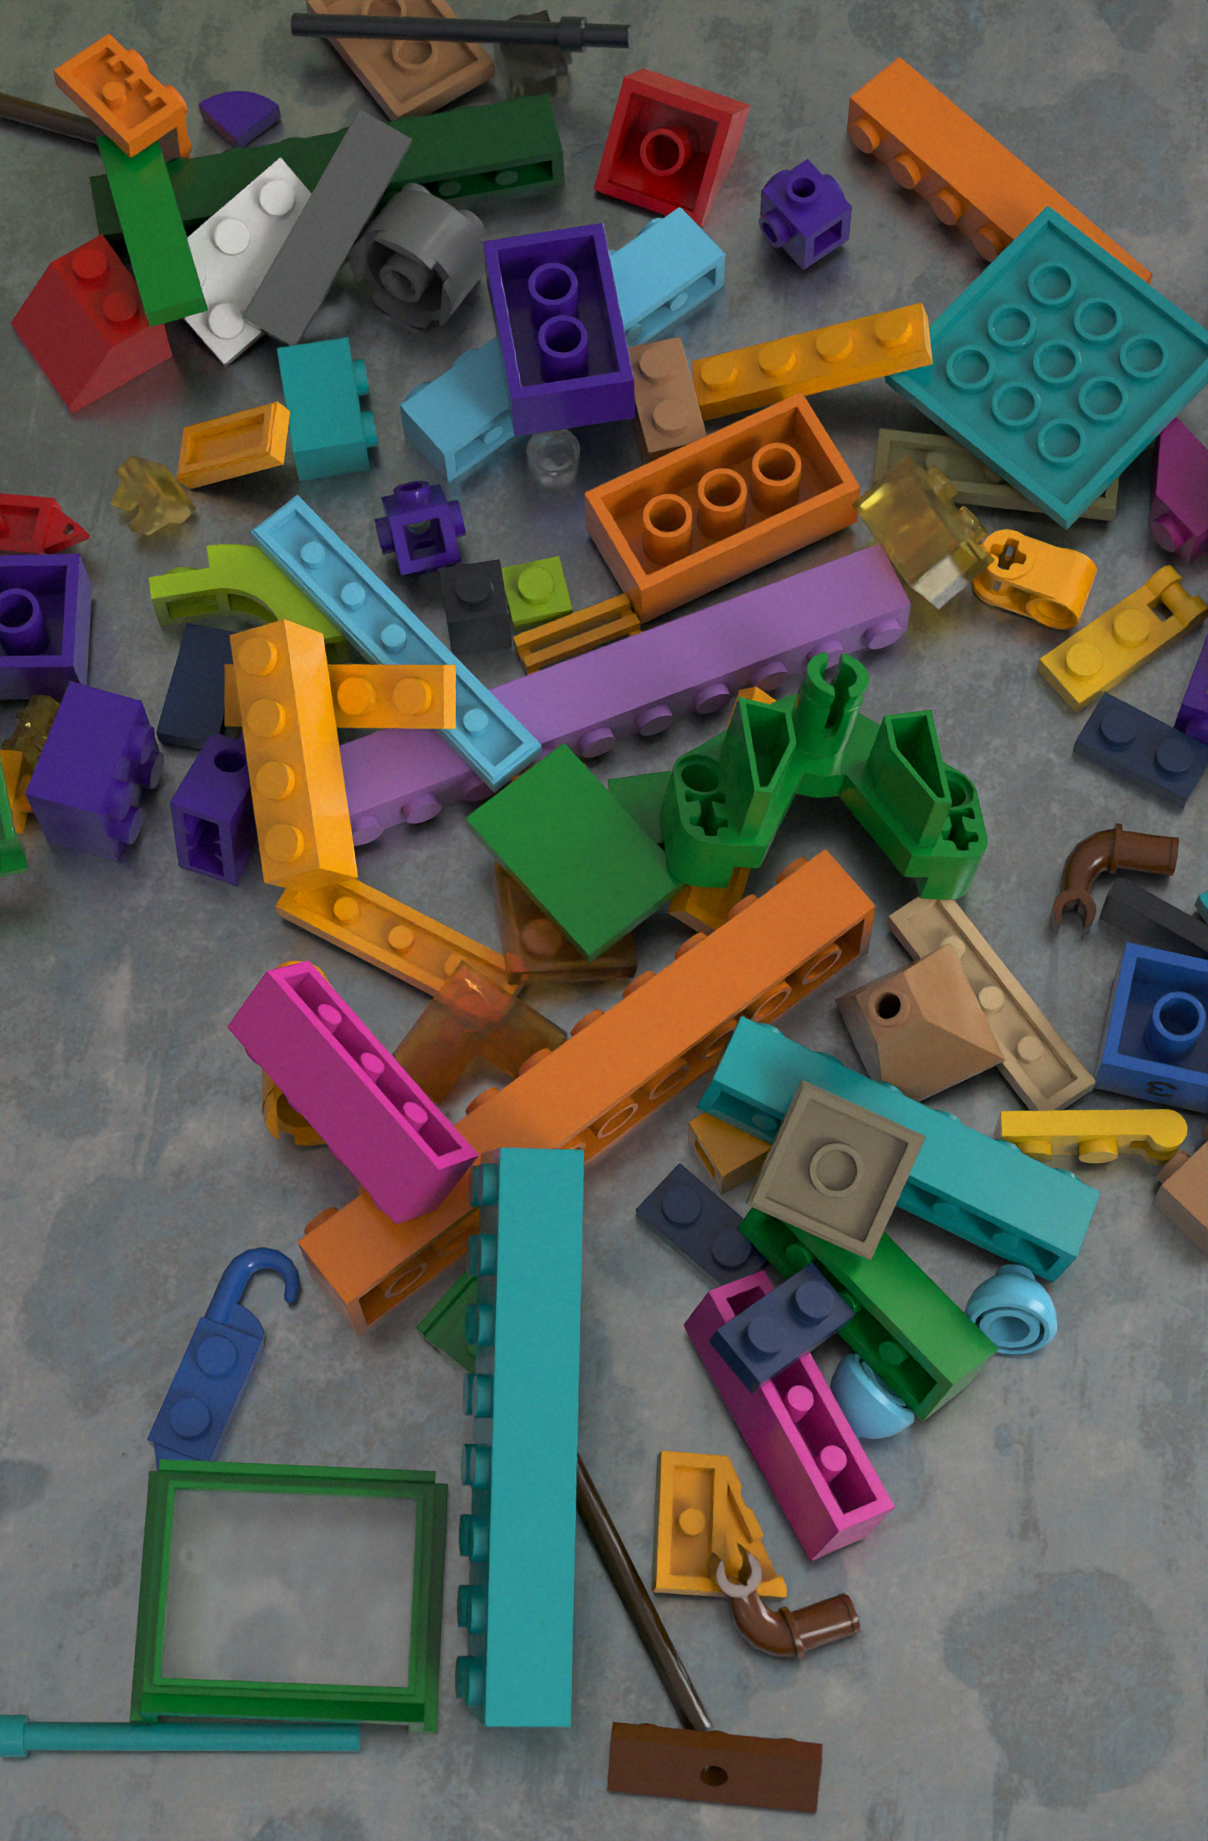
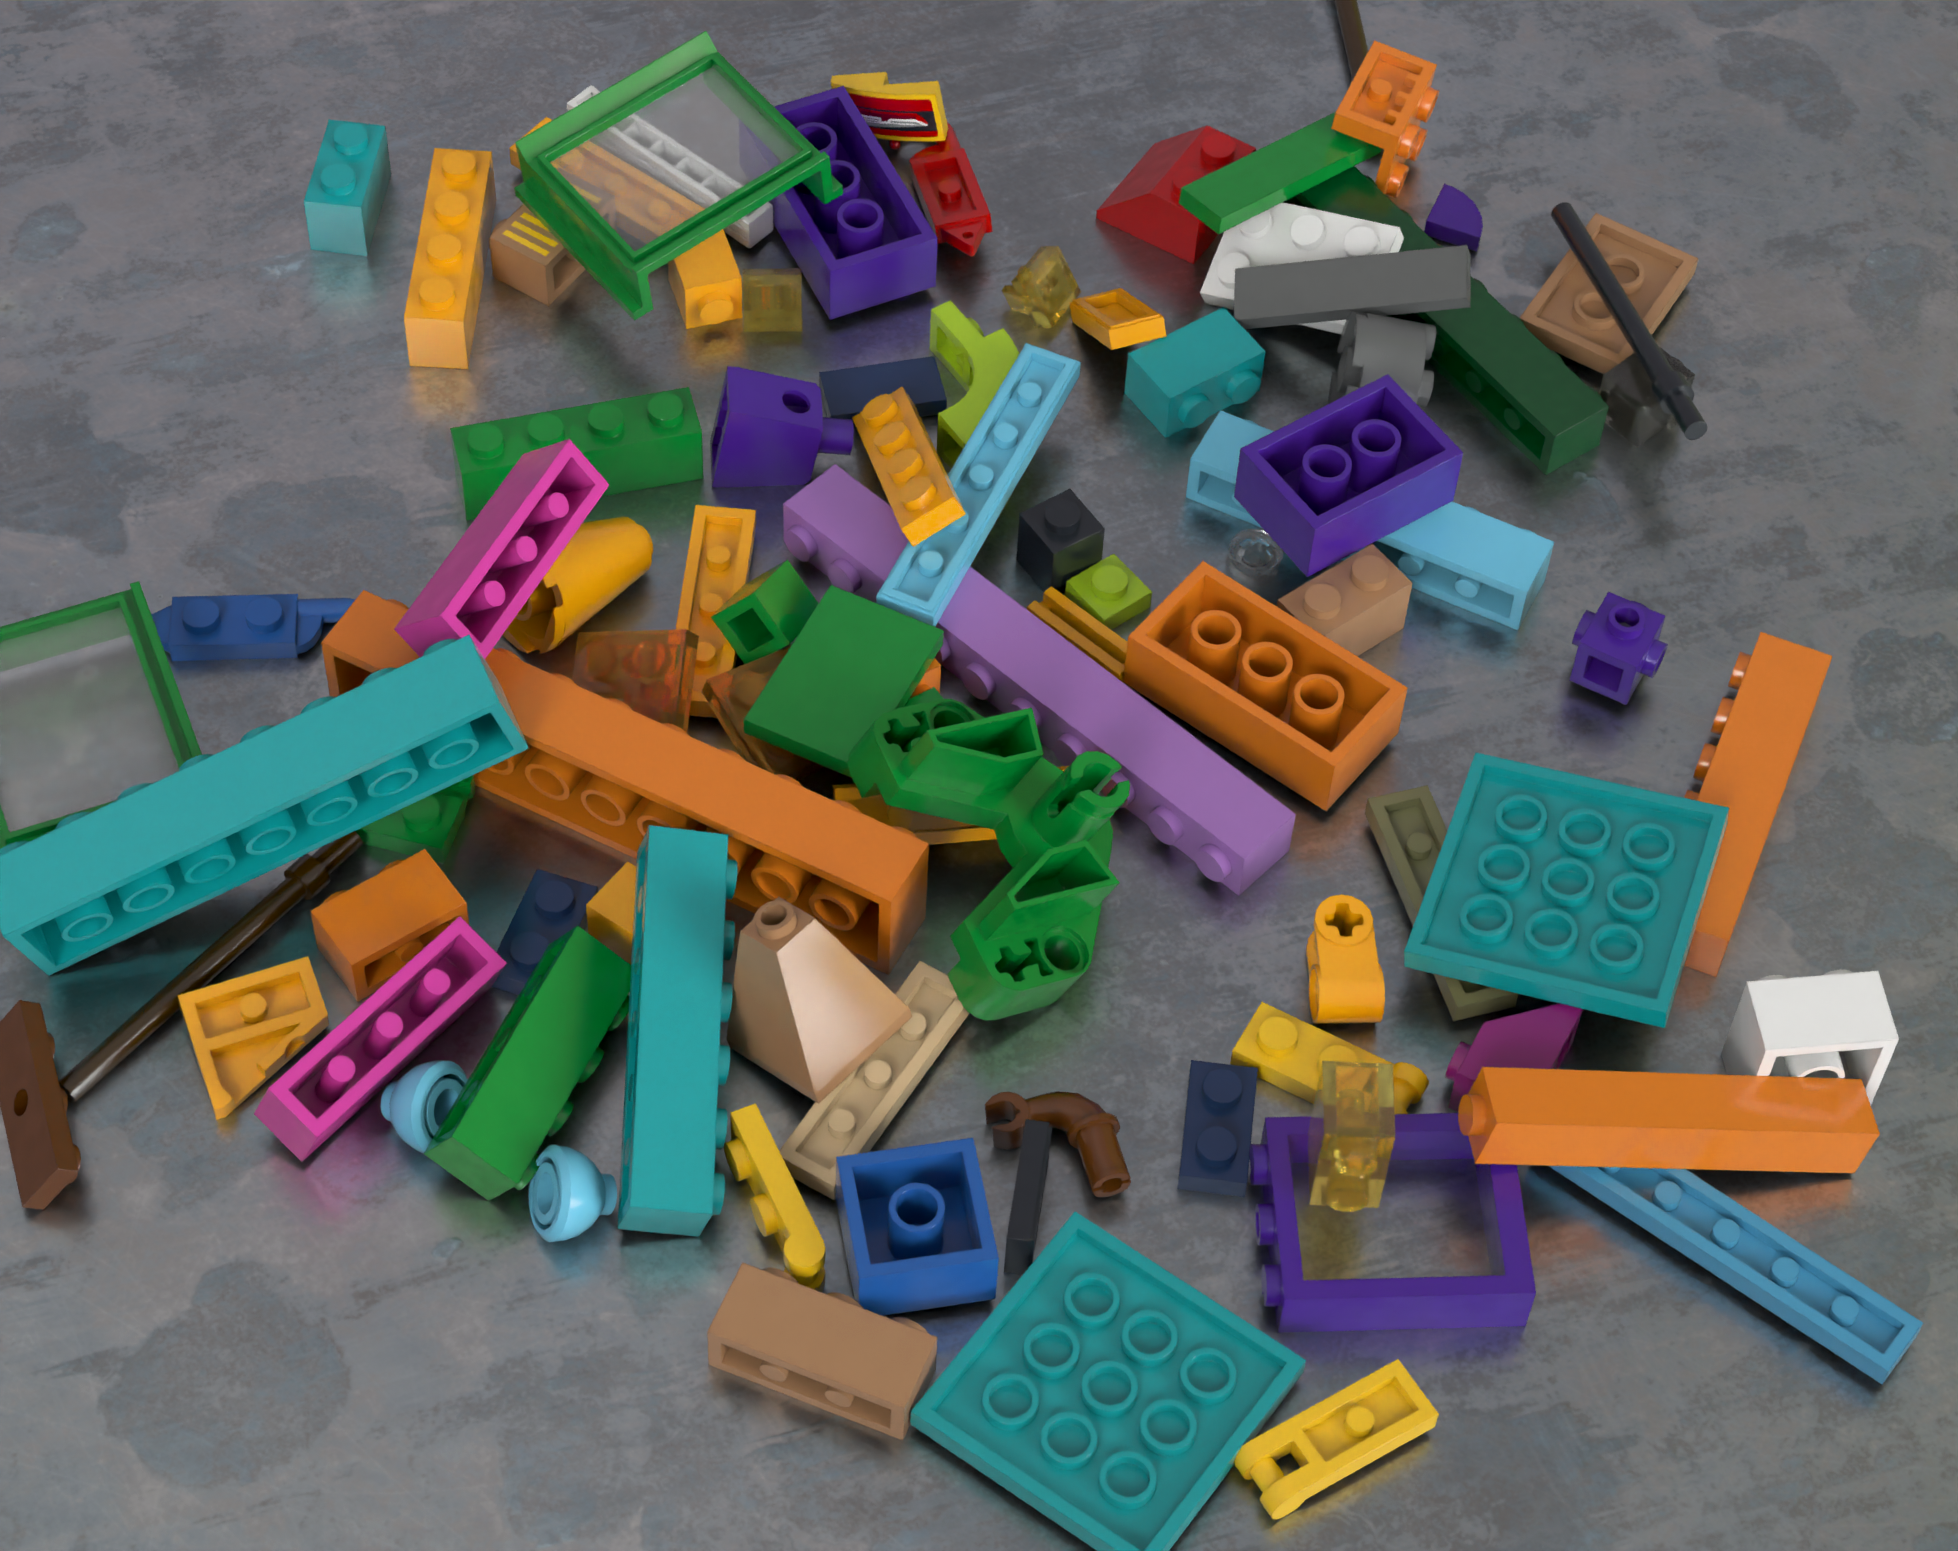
camera: 60 degrees right, 15 degrees down
dark purple brick [25,681,164,862] -> none
light orange brick [229,619,358,892] -> none
dark purple brick [374,481,466,575] -> none
red slope [593,68,750,227] -> none
light orange plate [692,302,933,421] -> none
reddish brown piece [707,1543,861,1662] -> none
dark blue plate [708,1263,855,1394] -> none
dark tan tile [745,1080,926,1260] -> none
clear yellow brick [852,455,995,609] -> none
none -> orange brick [310,849,470,1002]
none -> green brick [450,387,704,521]
none -> green brick [711,559,819,668]

